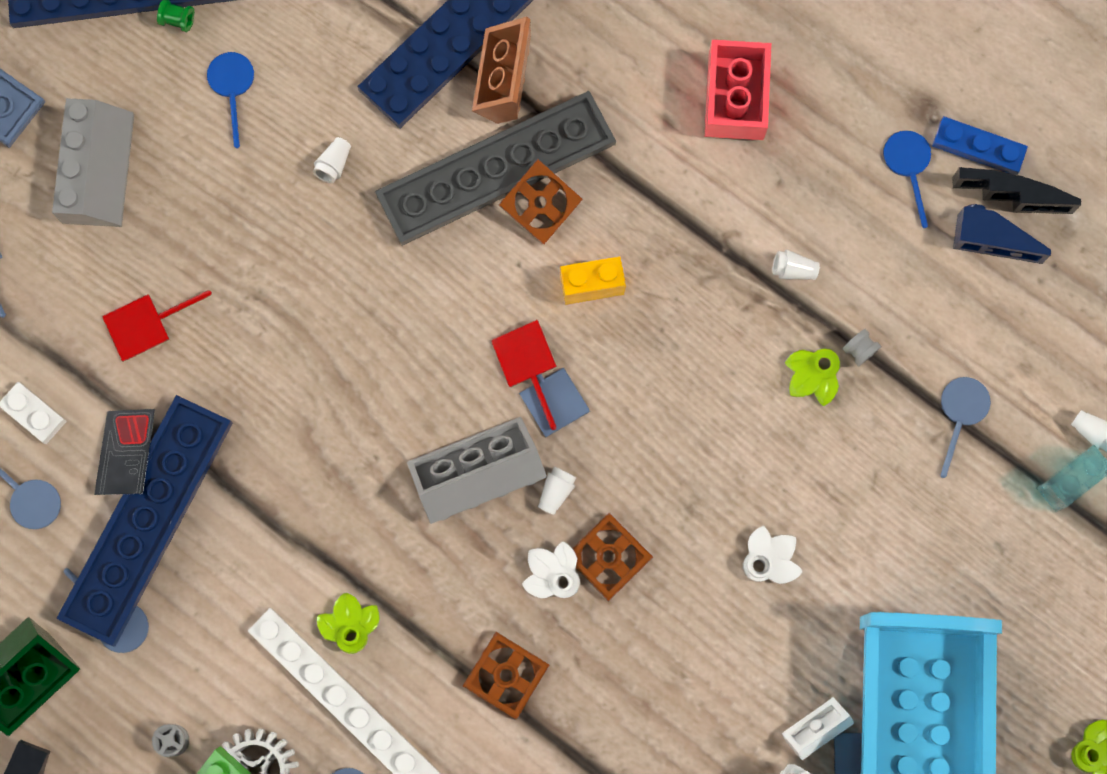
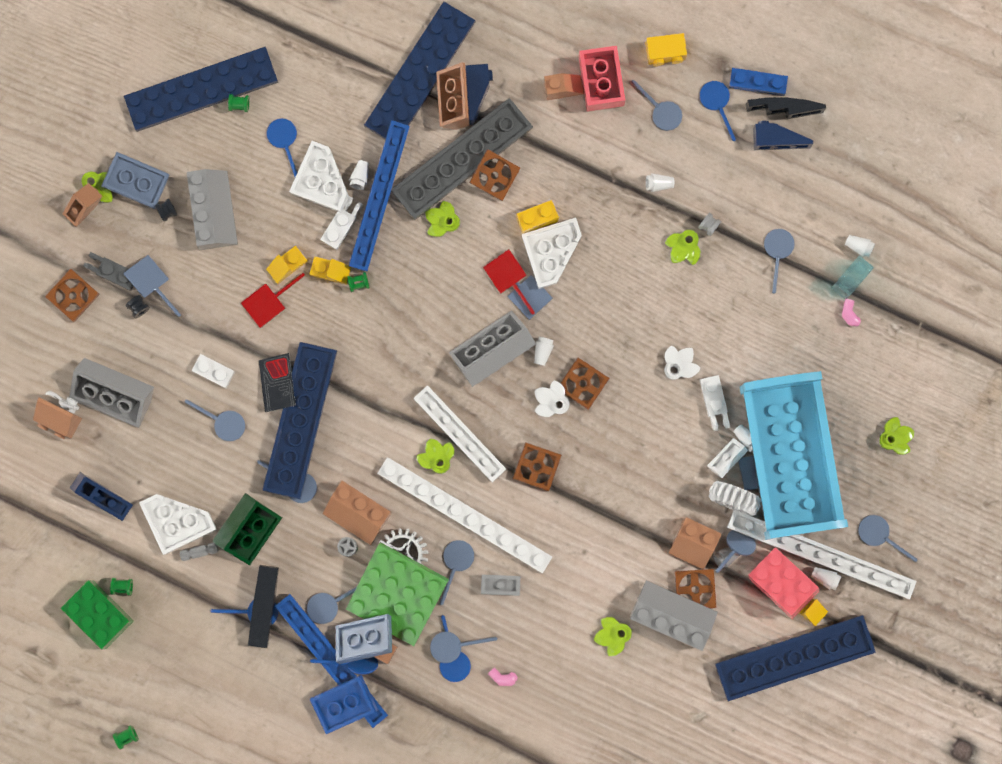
camera: 10 degrees left, 5 degrees up
none -> black wheel [155,199,178,222]
none -> yellow slope [266,245,308,284]
none -> white plate [289,141,349,213]
none -> yellow slope [309,256,351,285]
none -> white hinge [320,196,363,250]
none -> nougat slope [323,481,392,545]
none -> green bush [347,272,370,293]
none -> blue plate [348,121,410,272]
none -> white plate [413,385,506,483]
none -> lime plate [425,201,460,237]
none -> dark blue slope [465,64,493,125]
none -> white plate [522,218,582,289]
none -> nougat slope [544,73,584,101]
none -> sand blue piece [631,80,682,131]
none -> yellow brick [645,33,687,66]
none -> white hinge [700,375,730,431]
none -> white cone [733,424,753,453]
none -> bright pink arm [842,299,861,327]

